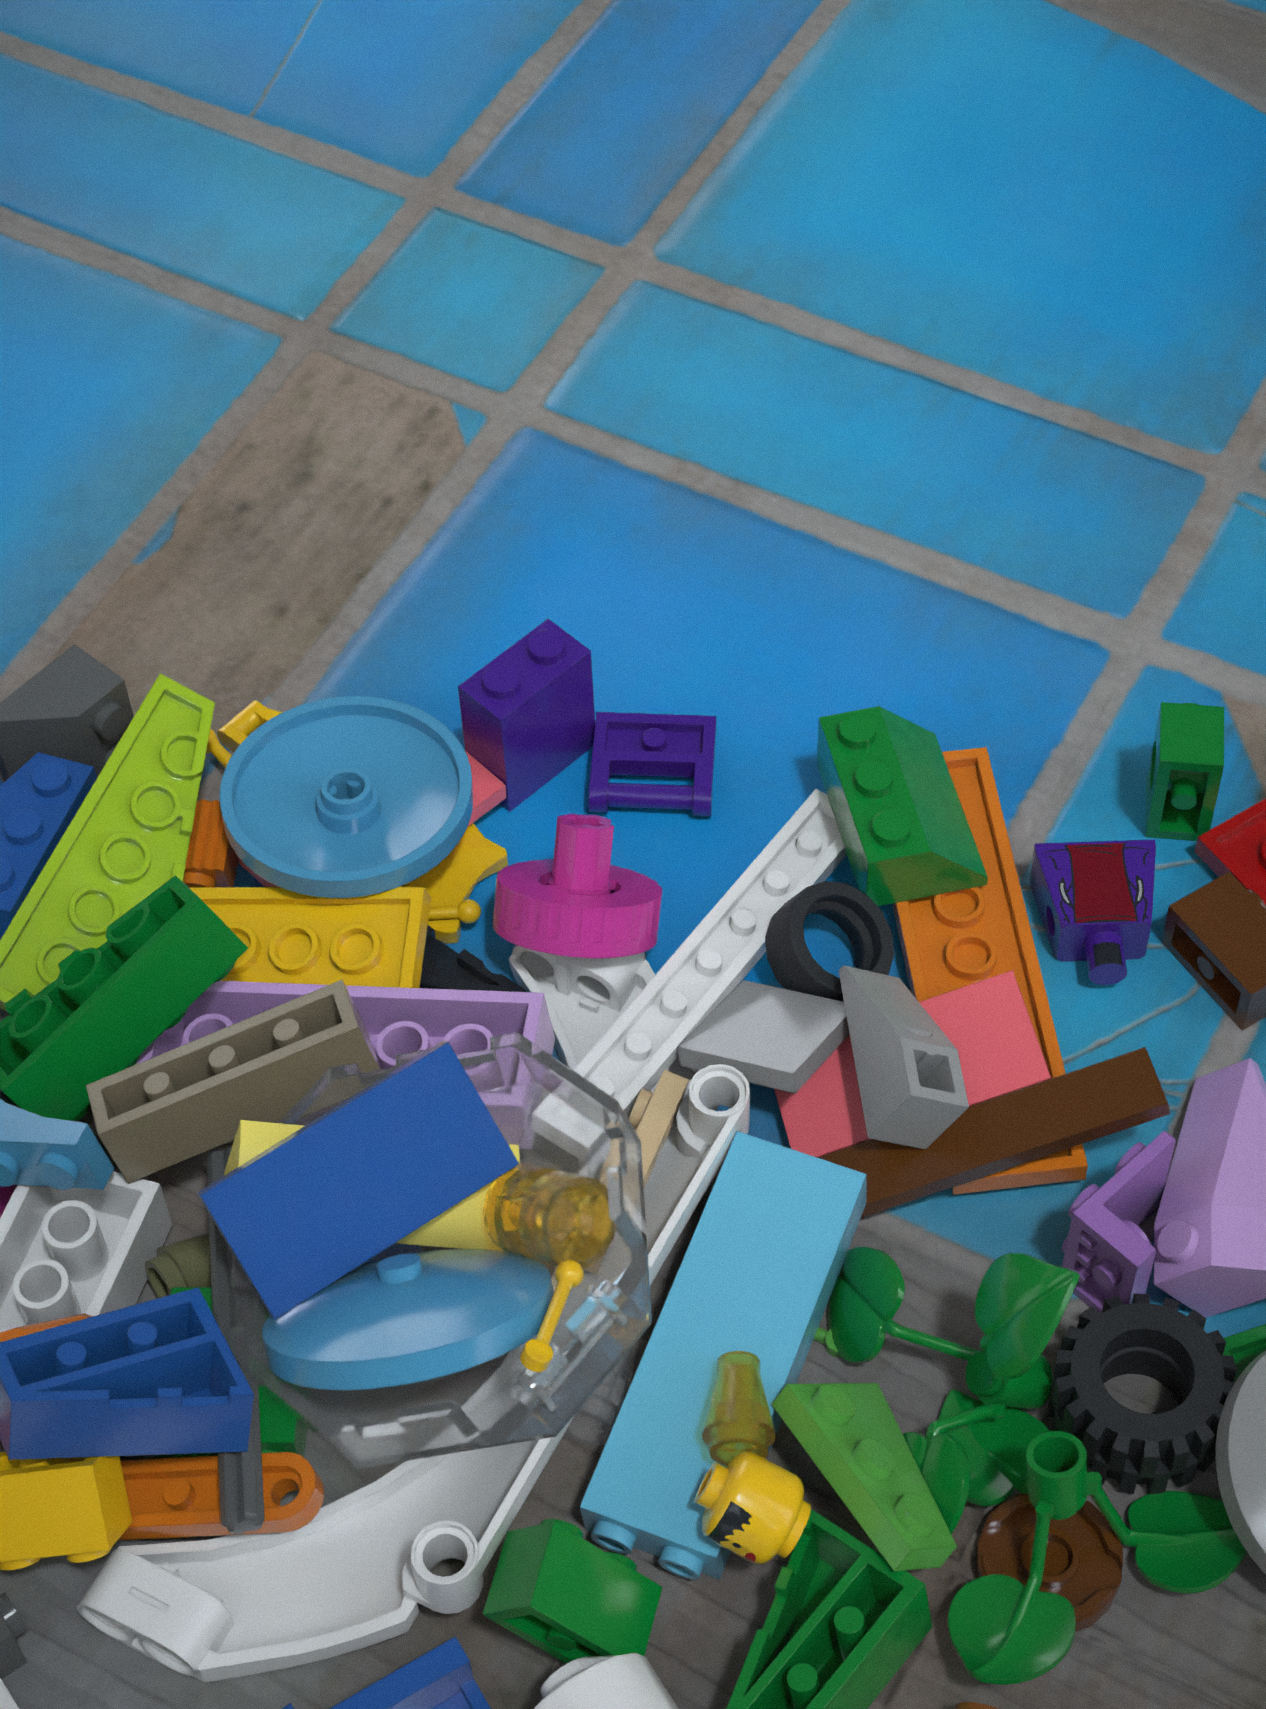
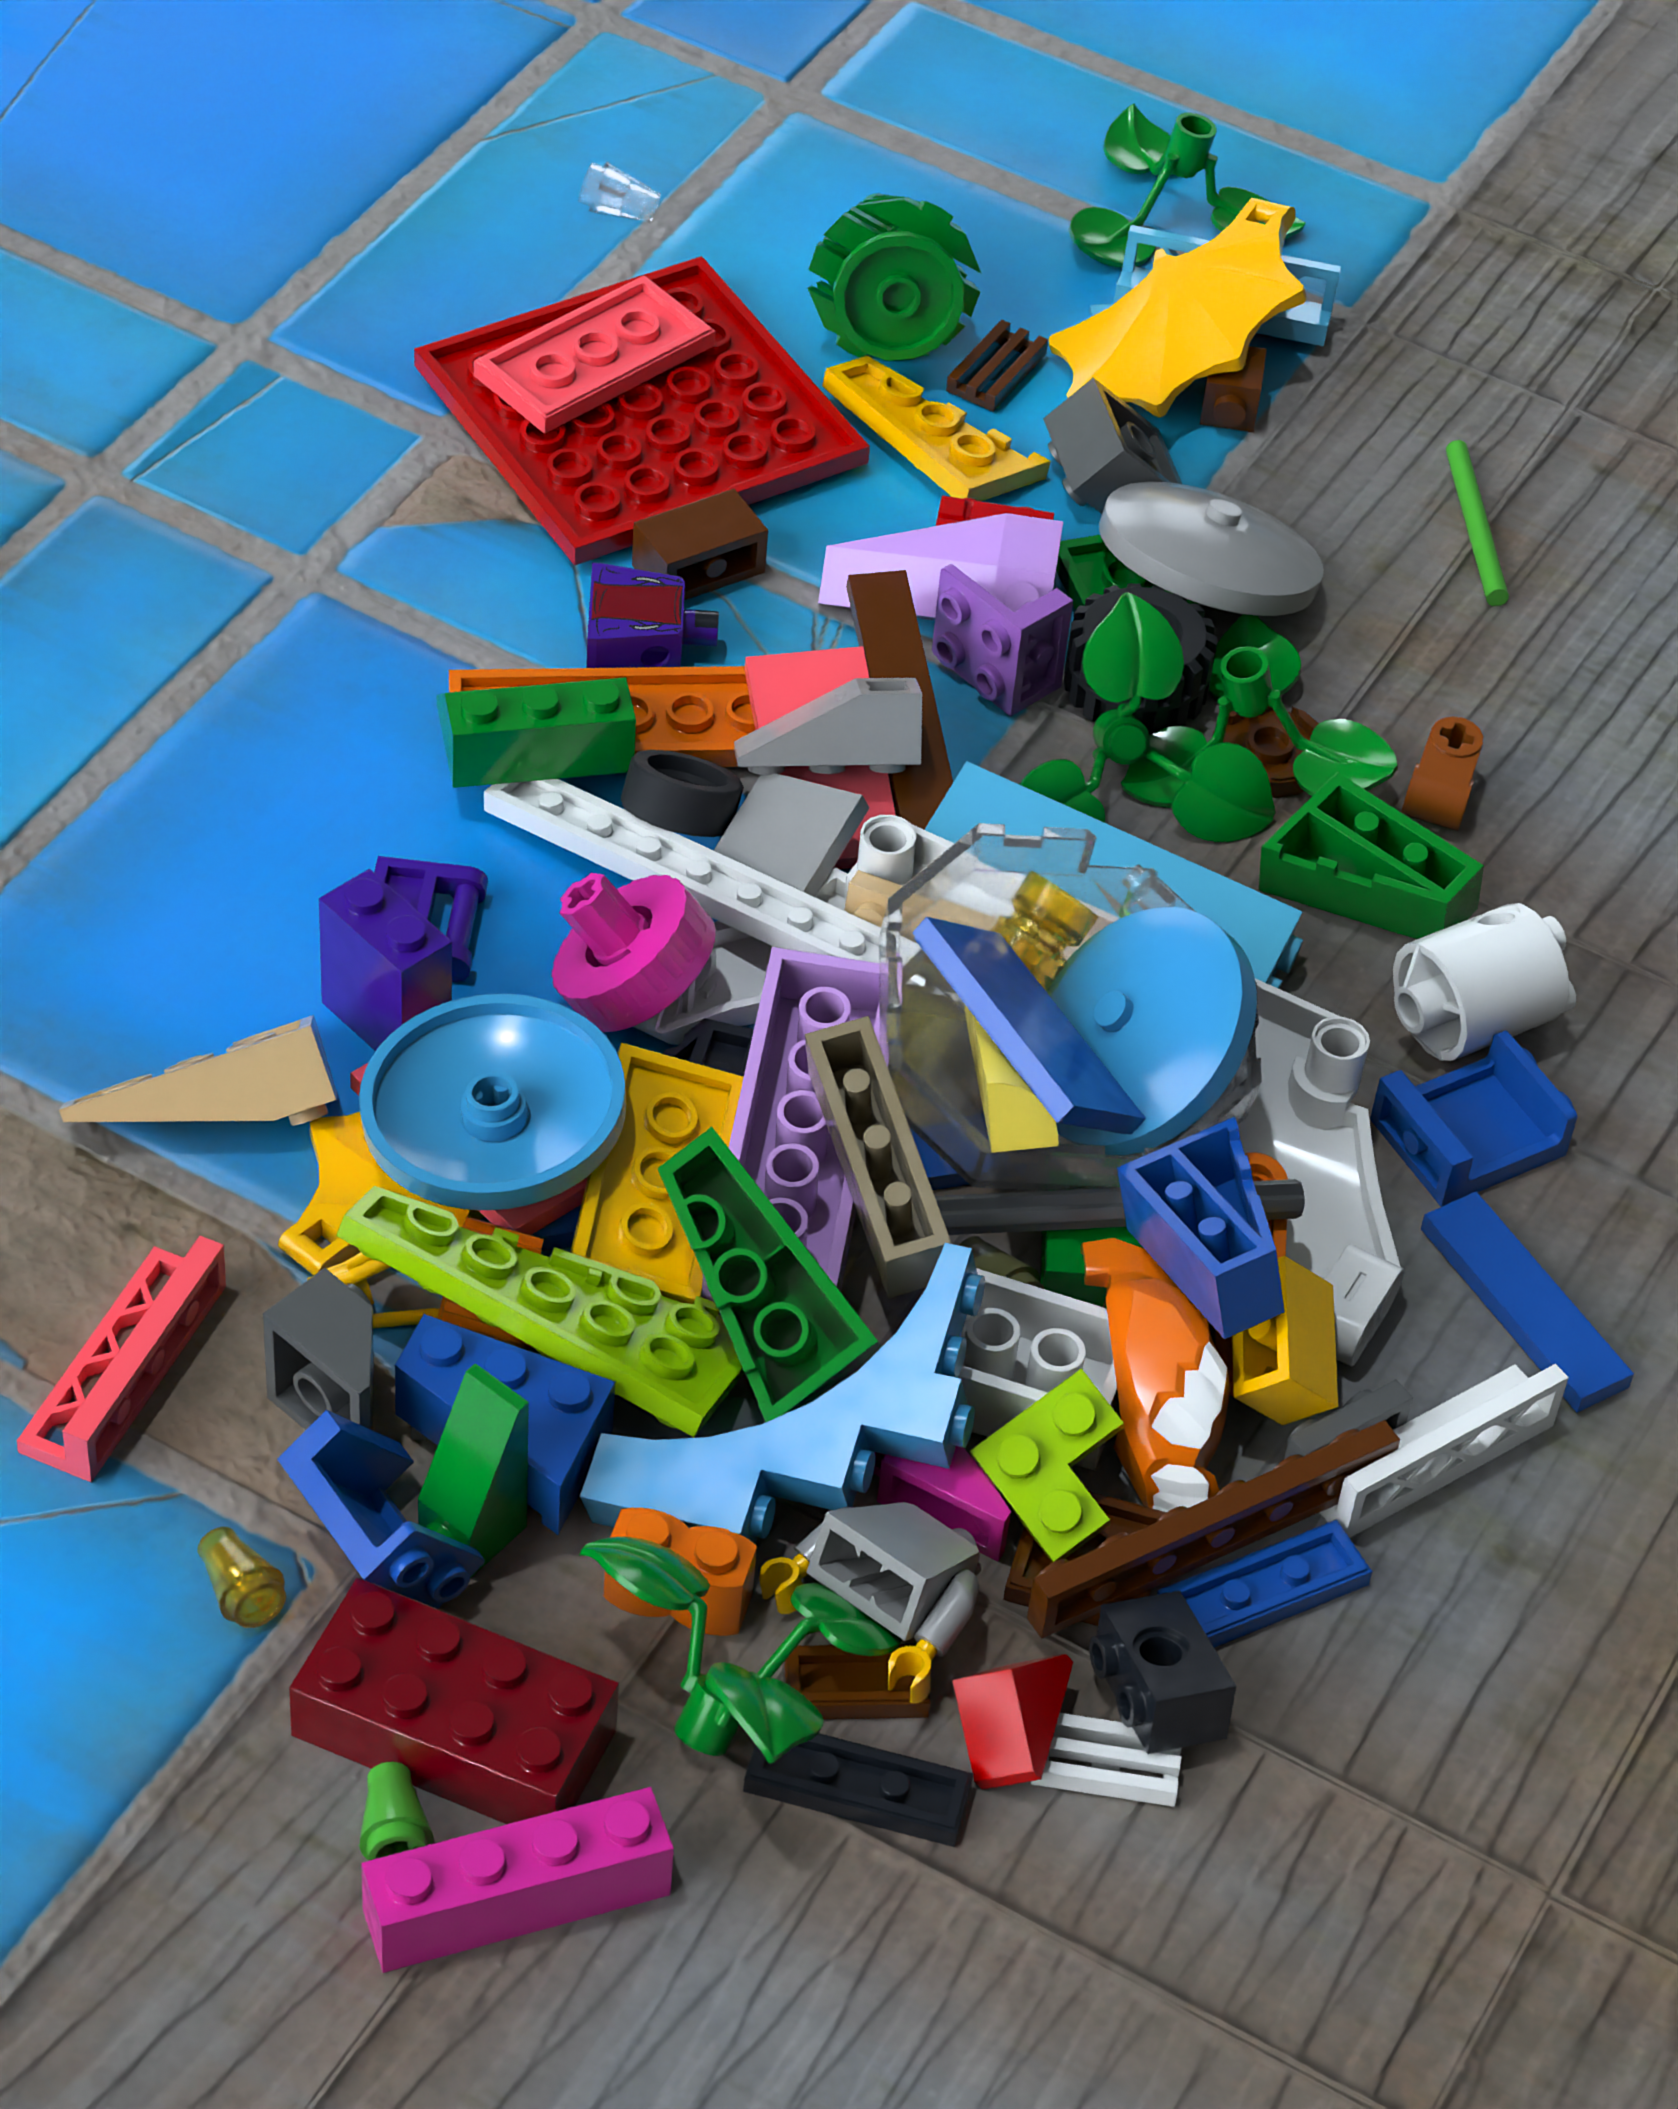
camera: 95 degrees left, 5 degrees down
green brick [482,1519,663,1664] -> none
yellow hinge [520,1260,584,1372] -> none
yellow head [695,1451,811,1564] -> none
clear yellow cone [702,1351,776,1466] -> none
bright green wing [771,1383,957,1571] -> none
green brick [1145,702,1224,841] -> none
none -> coral fence [17,1235,226,1482]
none -> tan wedge [59,1015,337,1126]

